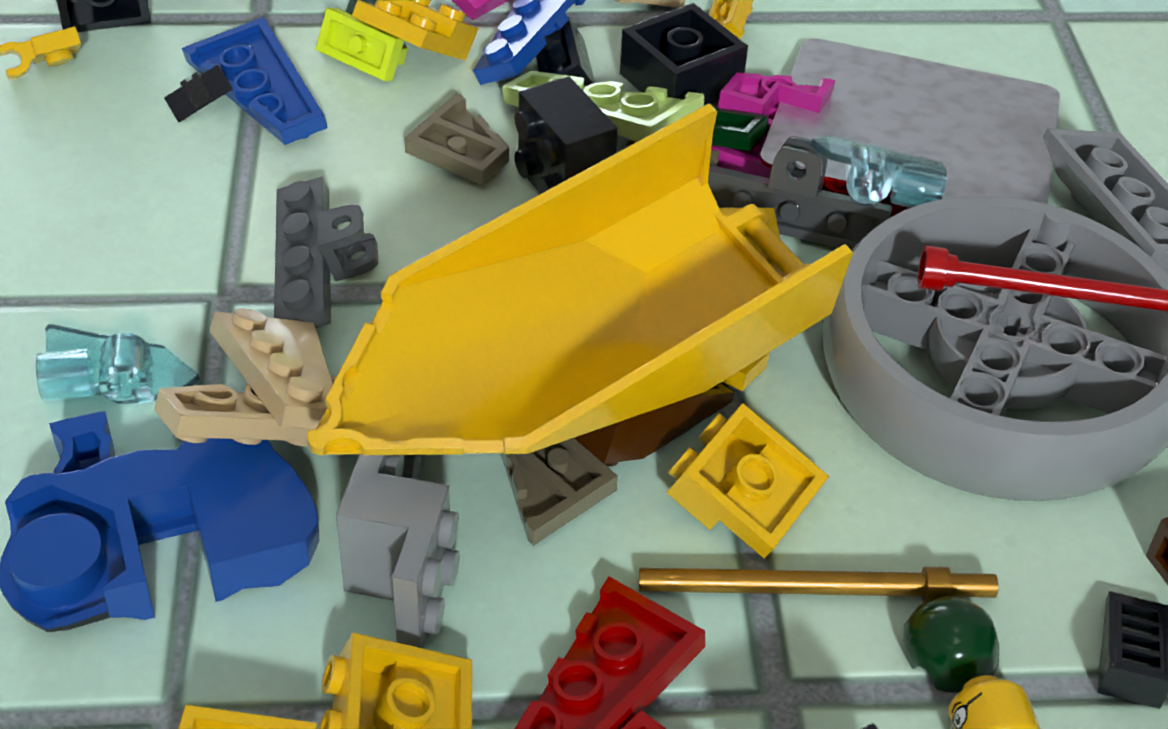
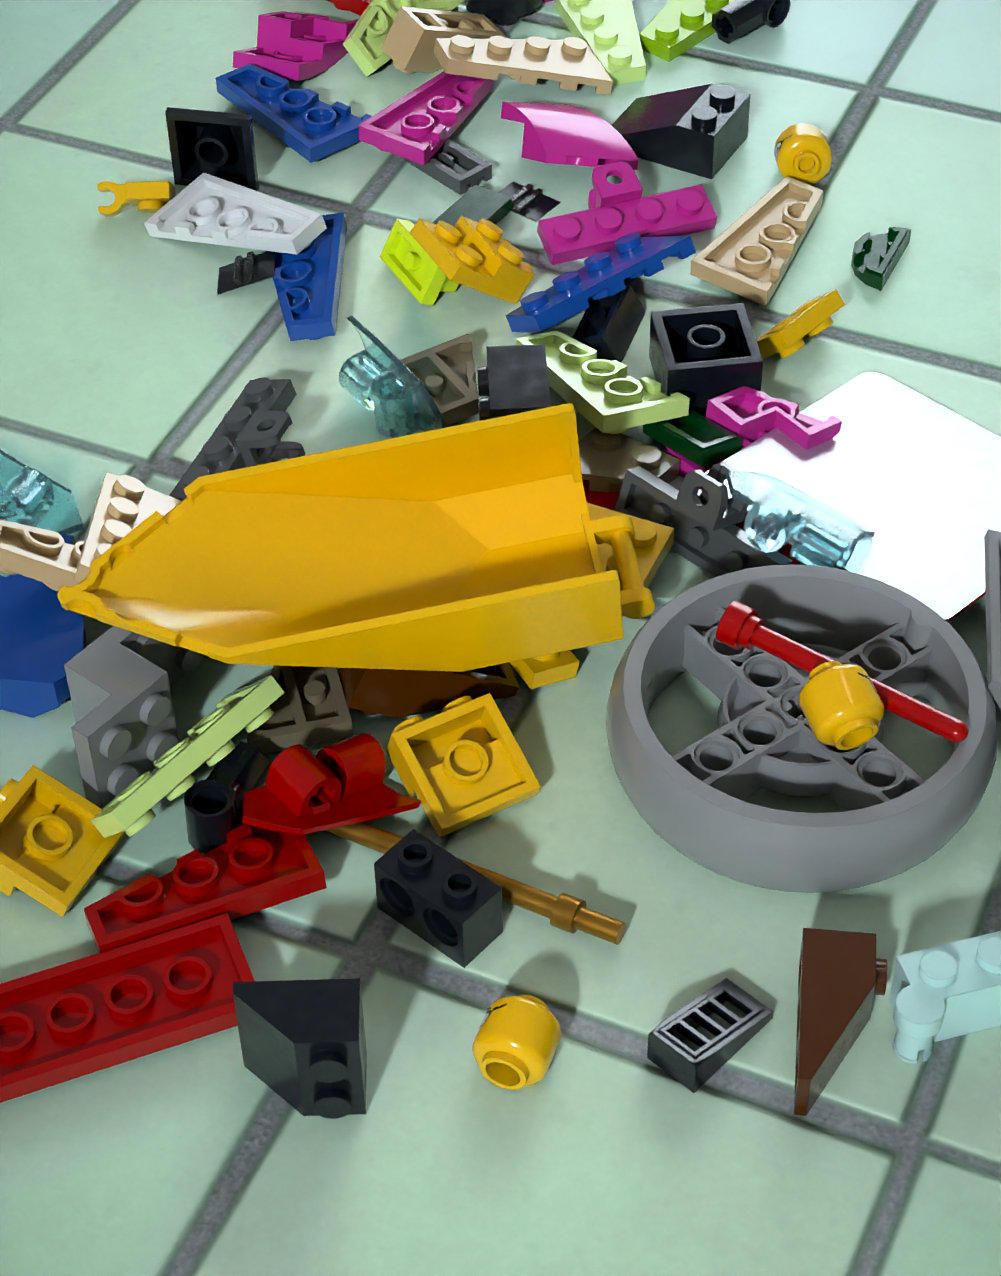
camera: 30 degrees right, 0 degrees up
dark green hair [903,596,999,692] -> none
none -> yellowish green wing [90,675,285,838]
none -> white wing [144,172,327,255]
none -> black piece [184,741,271,854]
none -> red panel [242,733,421,835]
none -> clear light blue panel [339,316,447,438]
none -> black brick [374,829,503,968]
none -> yellow head [799,661,884,750]

